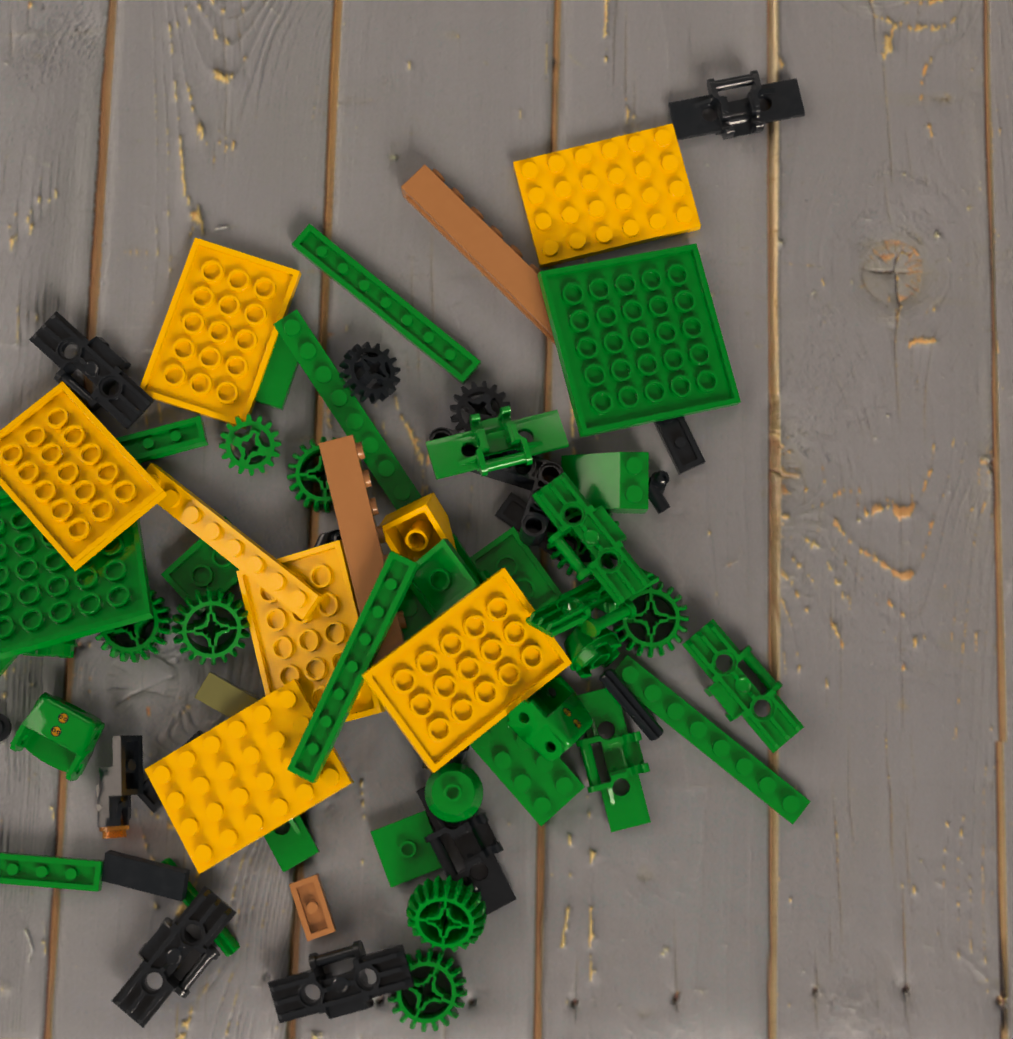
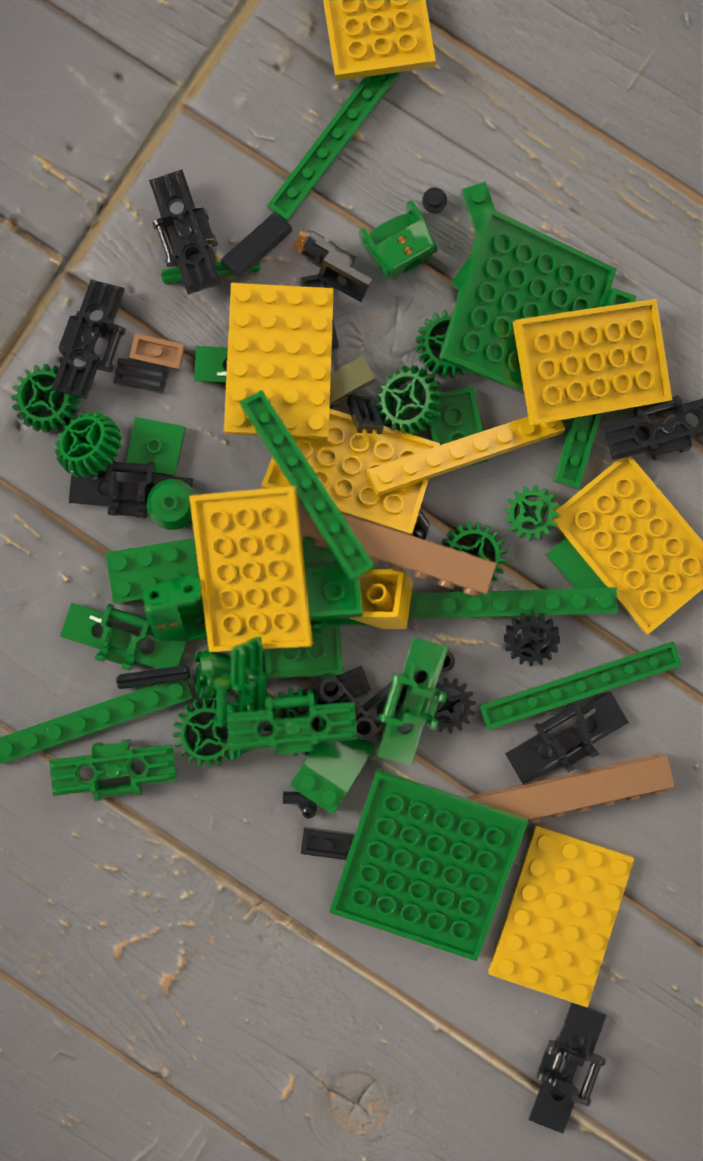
camera: 125 degrees right, 5 degrees up
none -> black tile [113,358,169,394]
none -> black tile [347,395,384,434]
none -> black piece [505,691,629,785]

